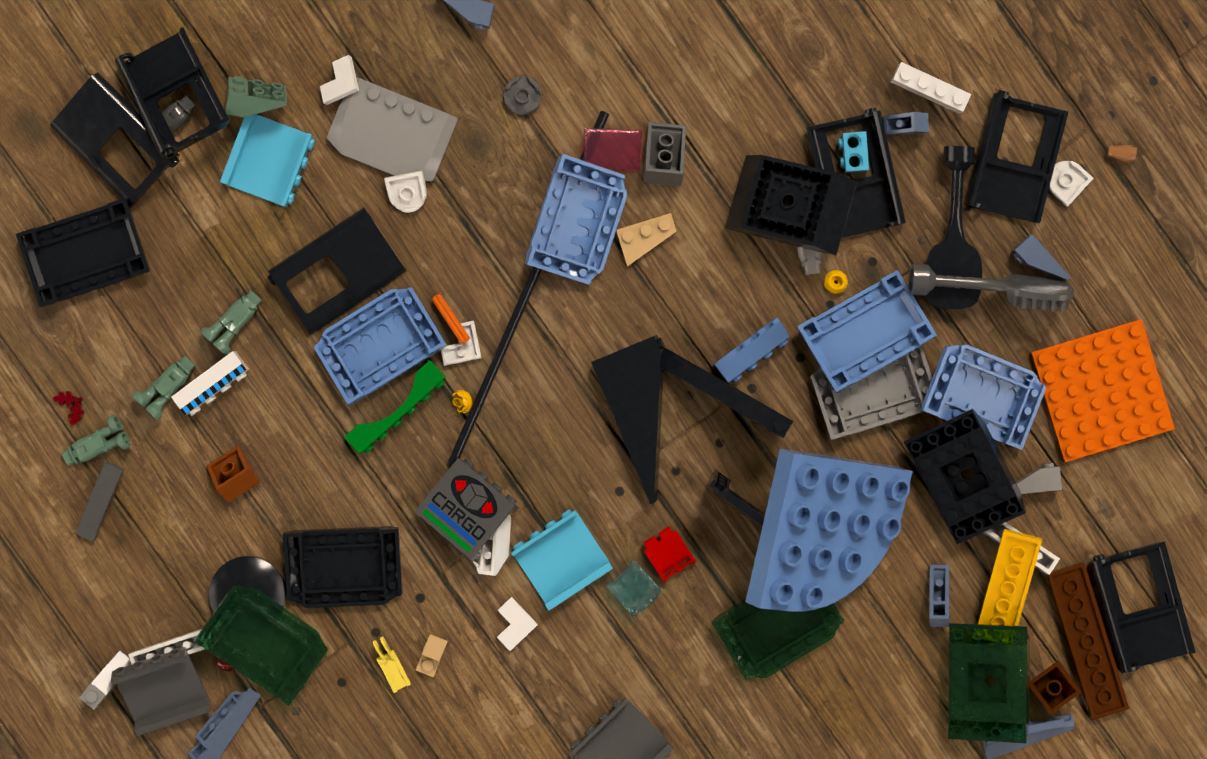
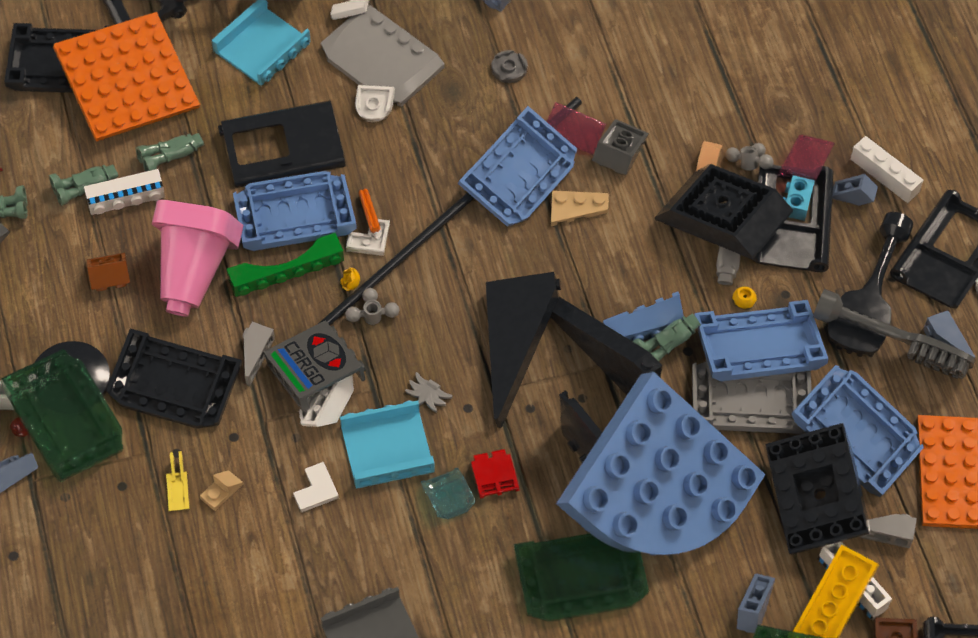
camera: 15 degrees right, 30 degrees down
none -> orange plate [53,12,200,142]
none -> bright pink cone [152,200,244,317]
none -> light grey slope [243,322,275,386]
none -> light grey piece [345,288,400,325]
none -> light grey piece [405,372,452,412]
none -> sand green piece [633,313,701,361]
none -> light nougat slope [696,141,722,171]
none -> light grey piece [725,143,774,170]
none -> clear pink piece [780,134,835,179]

